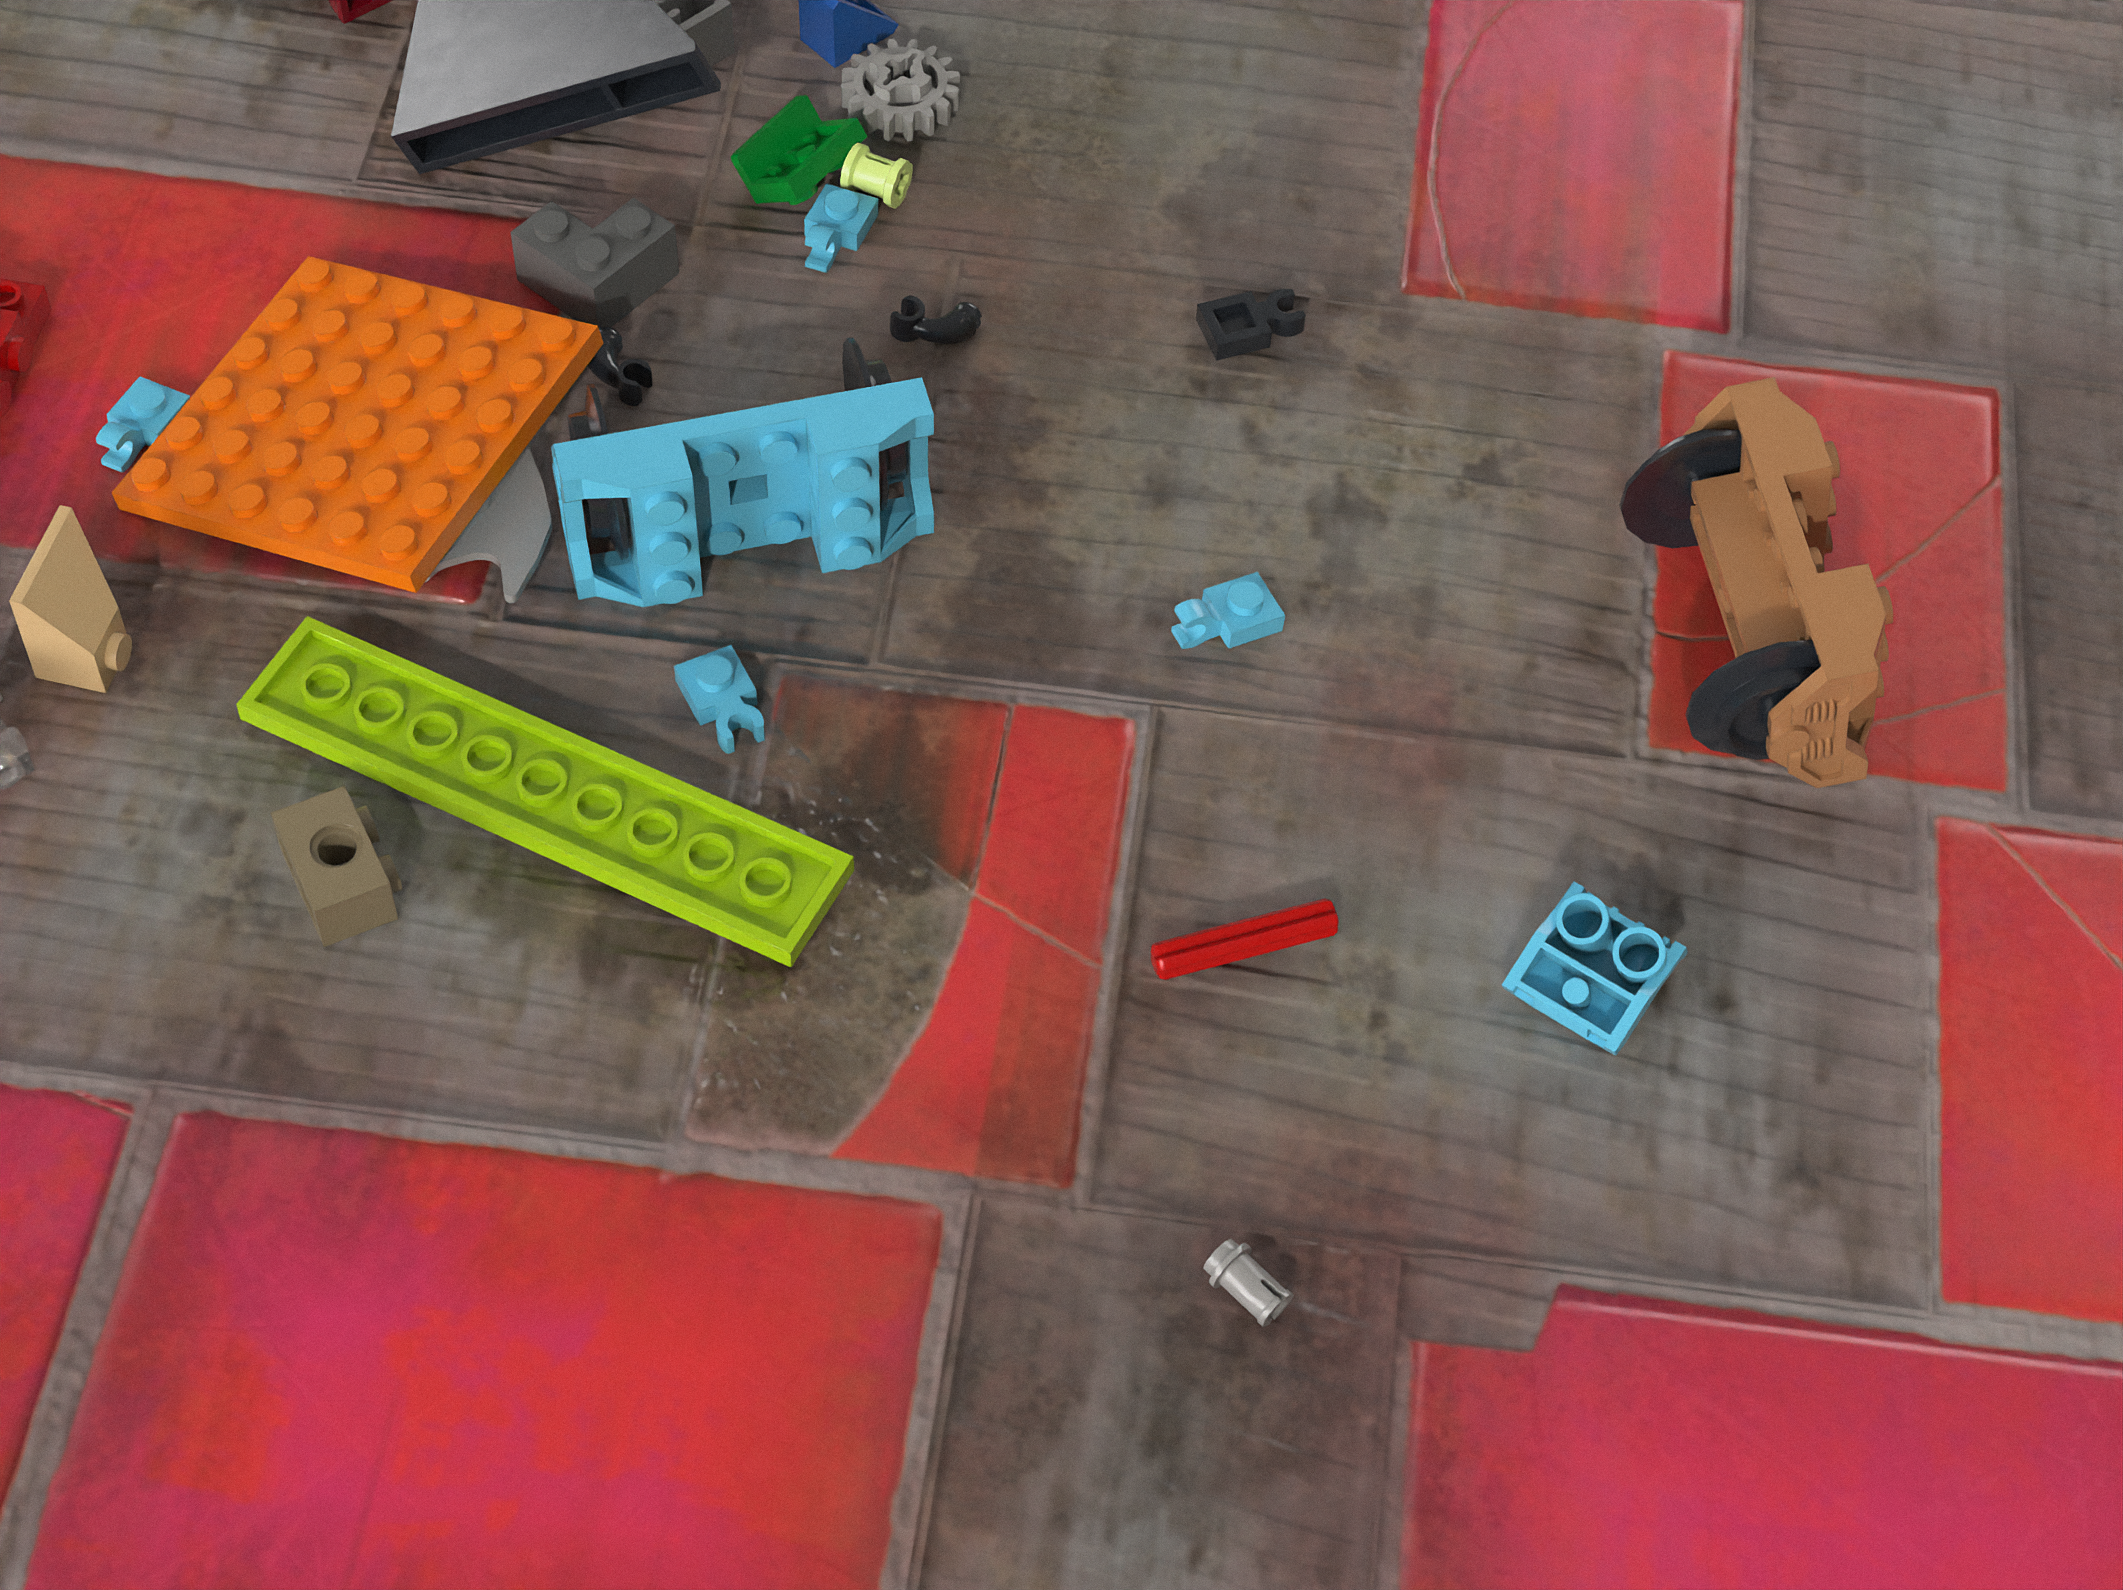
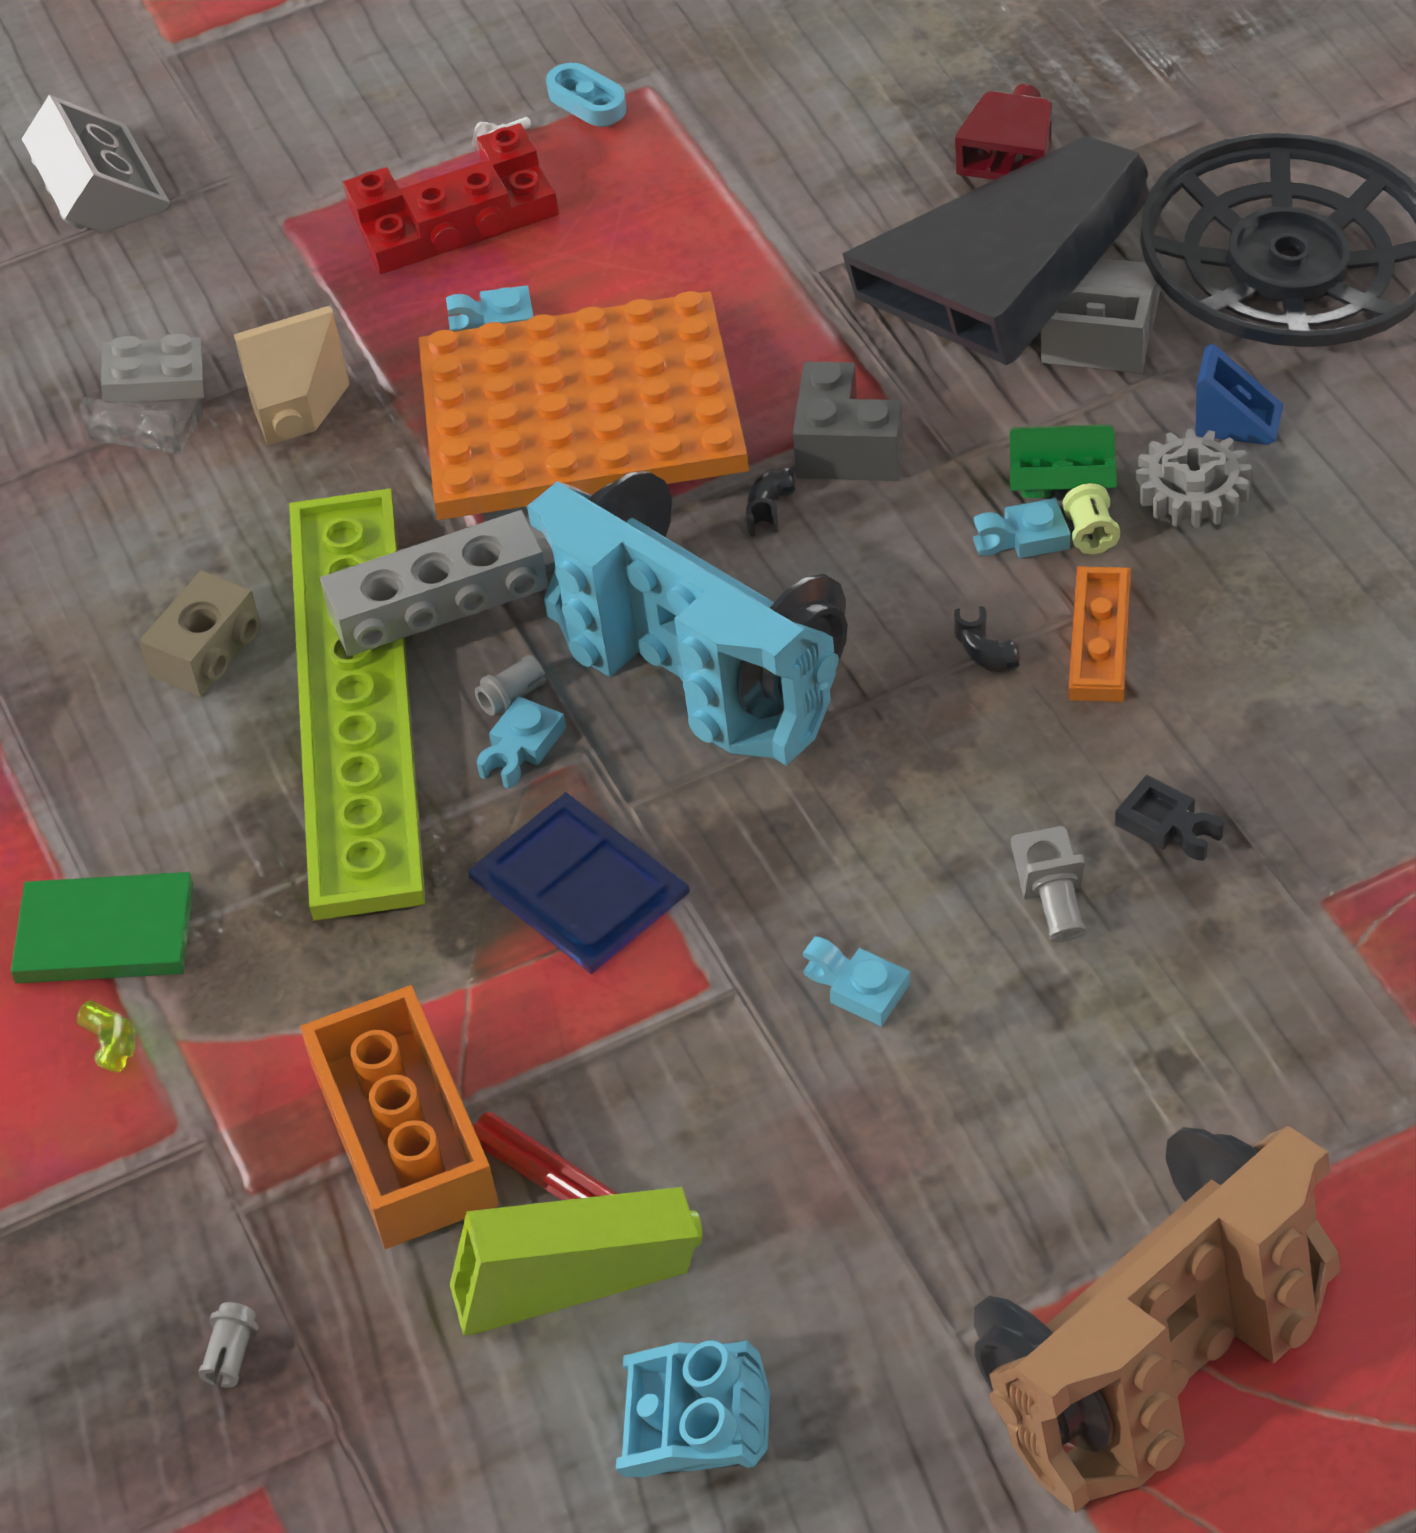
camera: 65 degrees right, 5 degrees down
none -> green tile [11,872,194,984]
none -> clear neon green arm [77,1000,136,1072]
none -> orange brick [300,985,500,1250]
none -> light grey brick [320,510,548,657]
none -> lime slope [450,1187,702,1336]
none -> clear blue piece [467,792,690,974]
none -> light grey pin [475,655,547,716]
none -> light grey bracket [1011,826,1086,942]
none -> orange tile [1069,566,1131,702]

